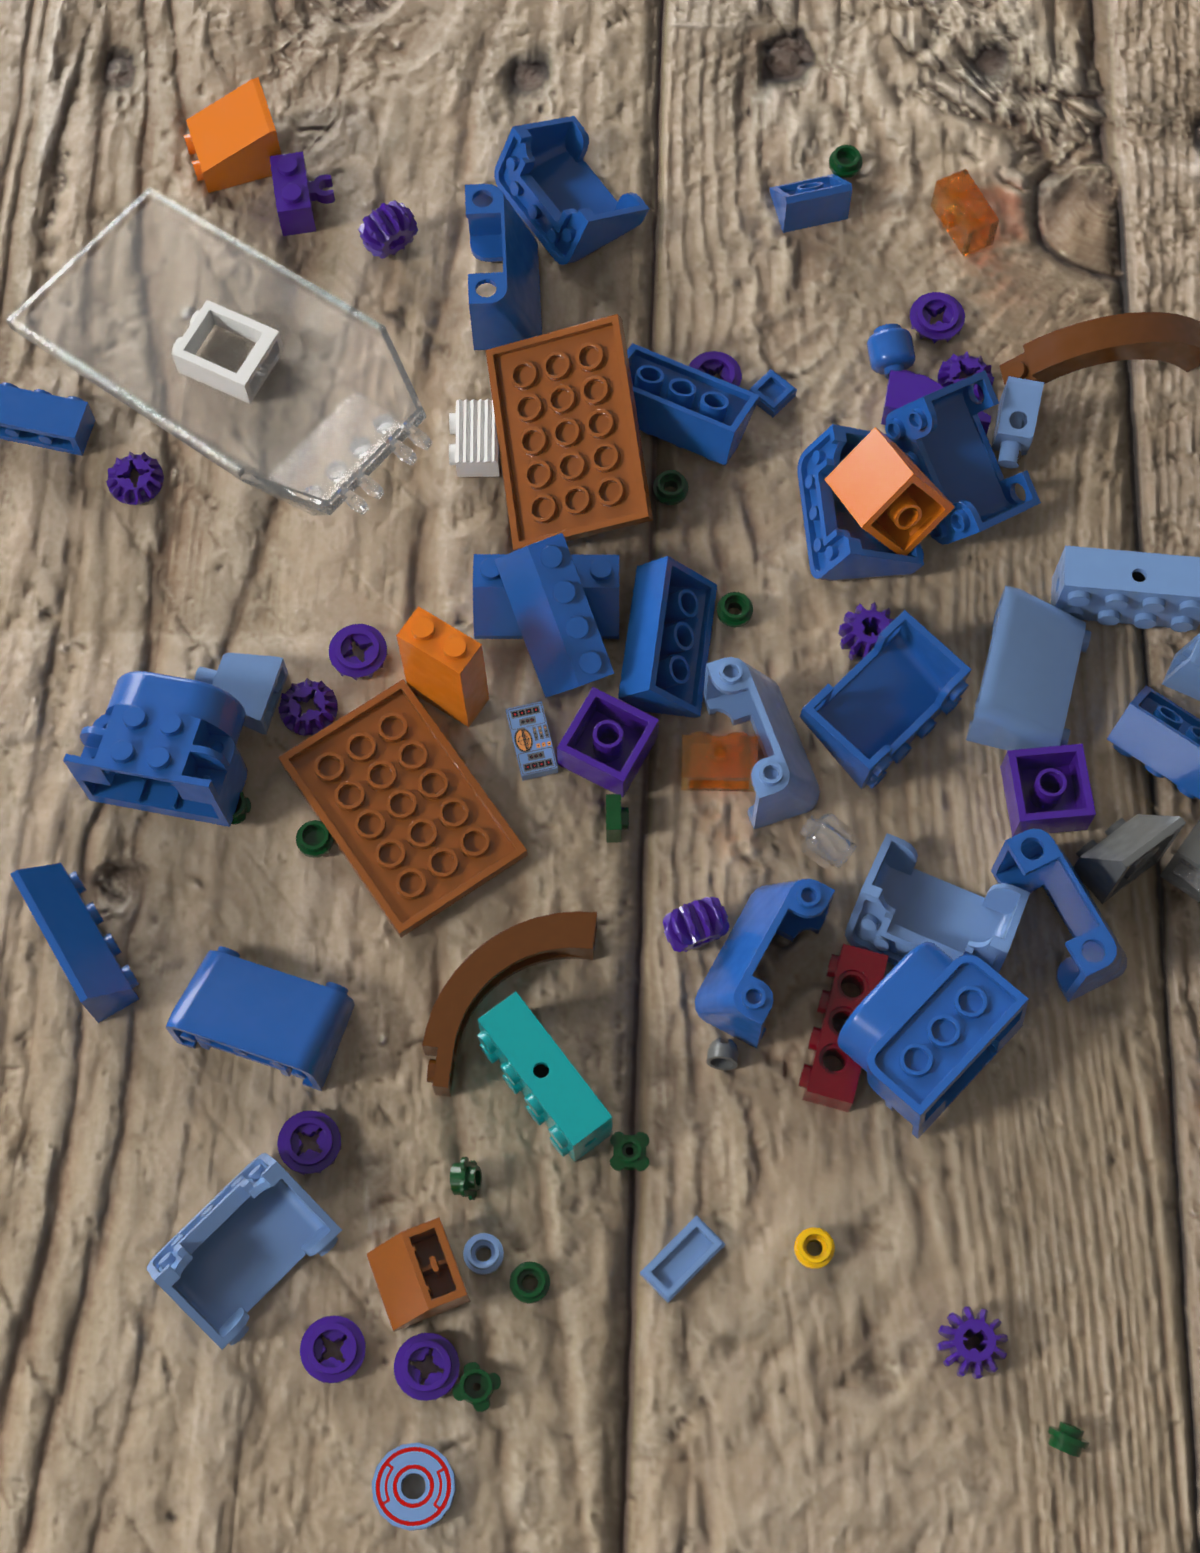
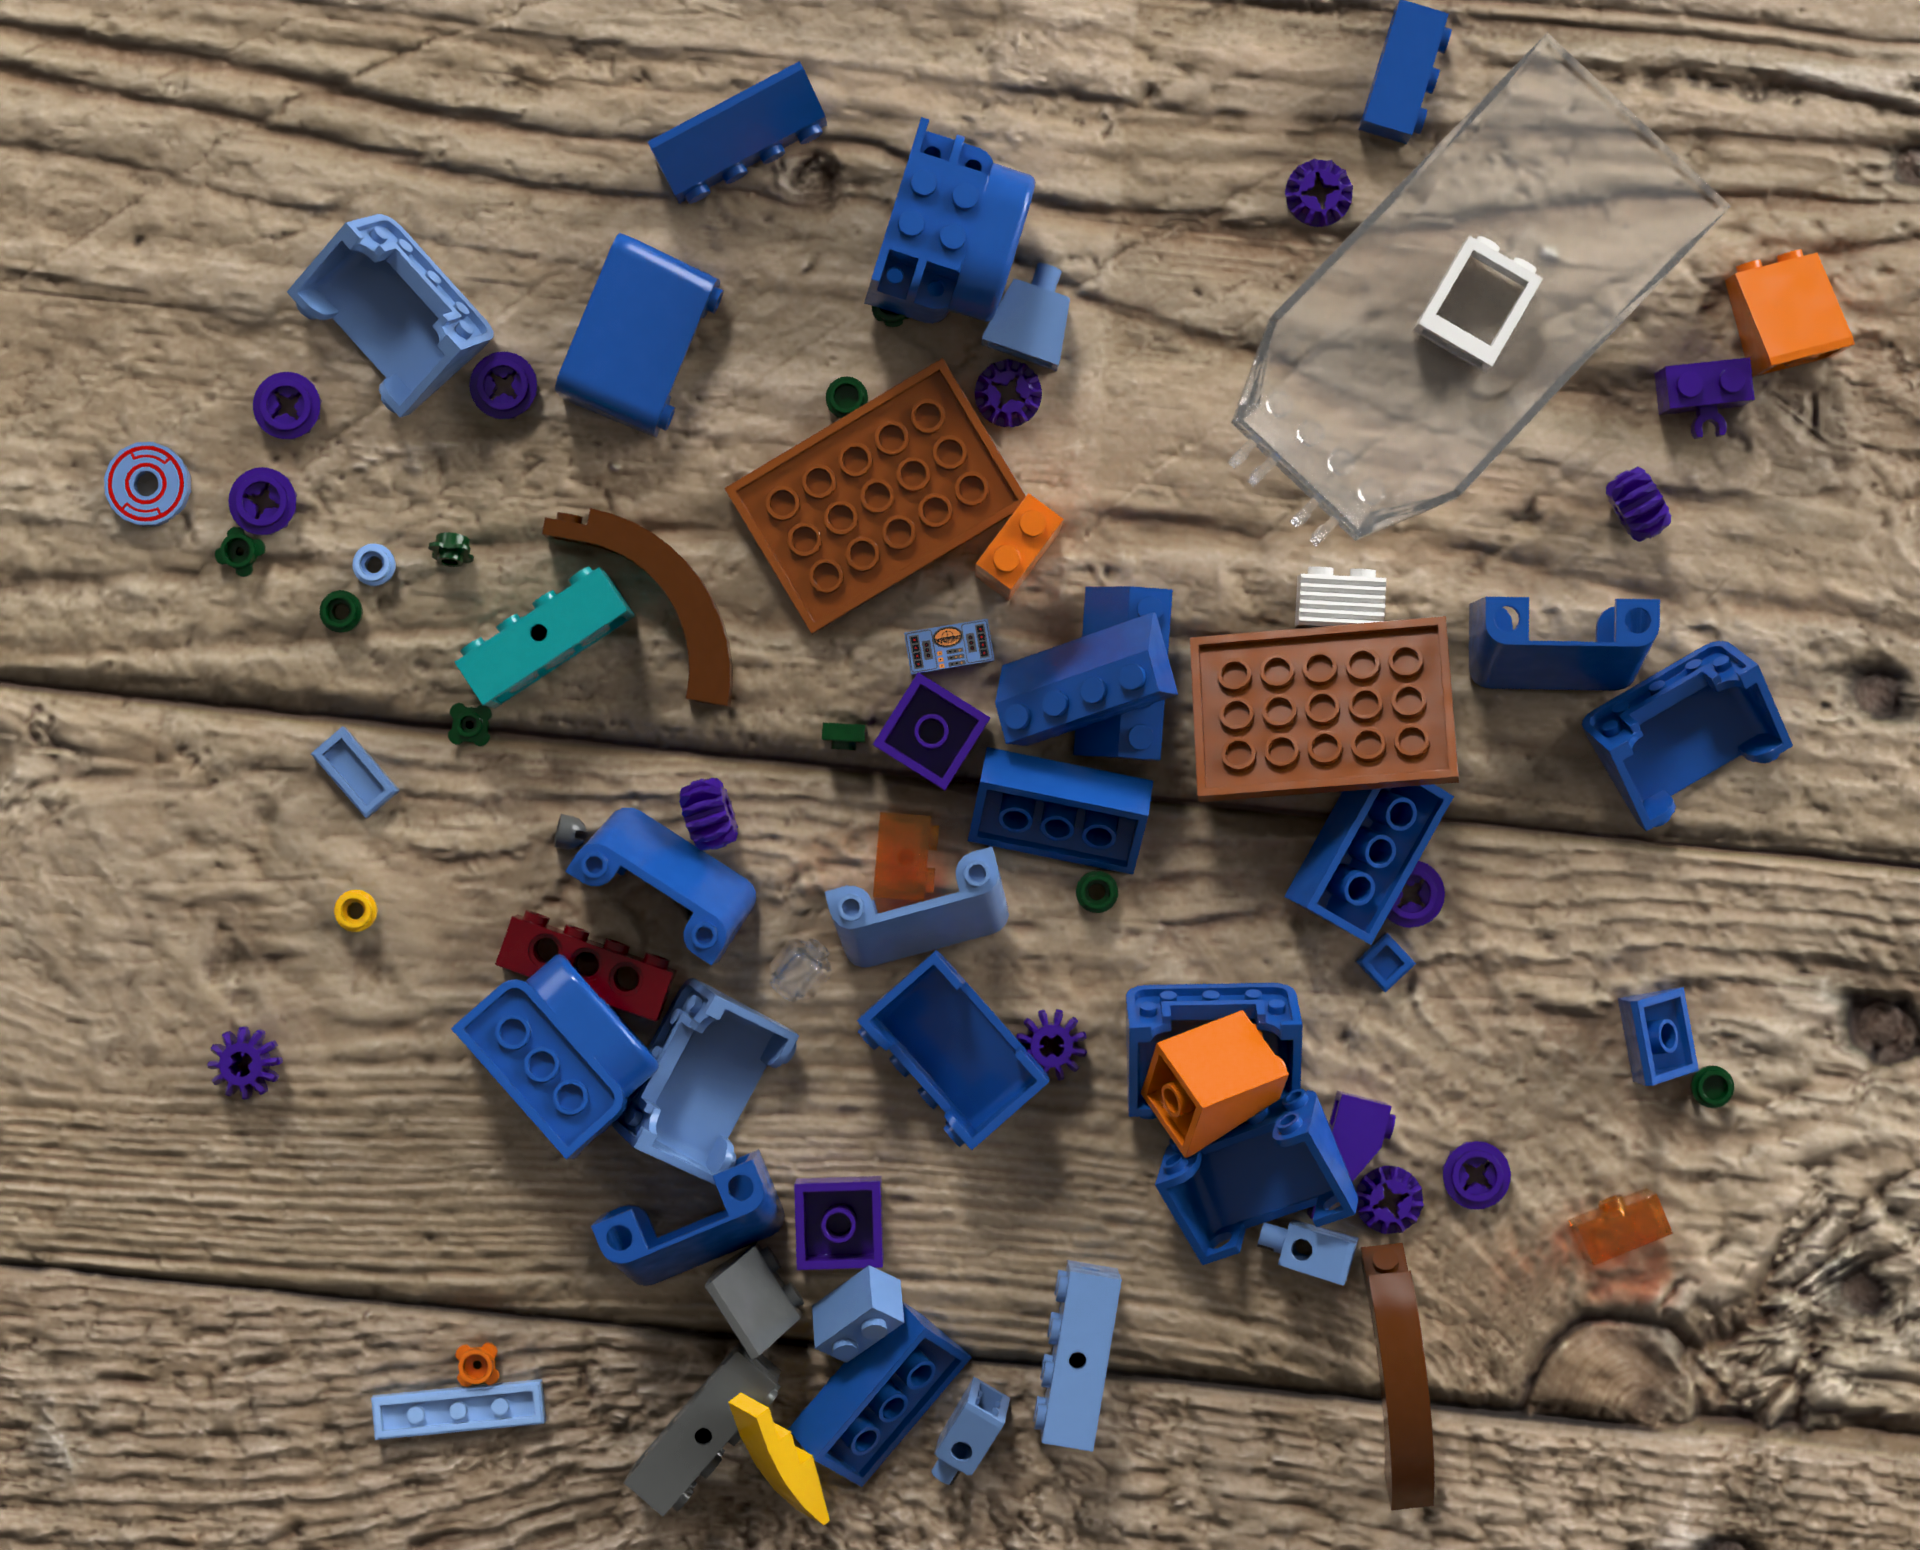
camera: 90 degrees right, 20 degrees up
dark purple gear [329,624,388,681] -> none
dark orange slope [367,1217,471,1332] -> none
dark green plate [653,470,689,505] -> none
blue head [867,324,915,379] -> none
medium blue windscreen [966,585,1091,751] -> none
dark green plate [1047,1421,1090,1457] -> none
none -> medium blue brick [812,1265,904,1363]

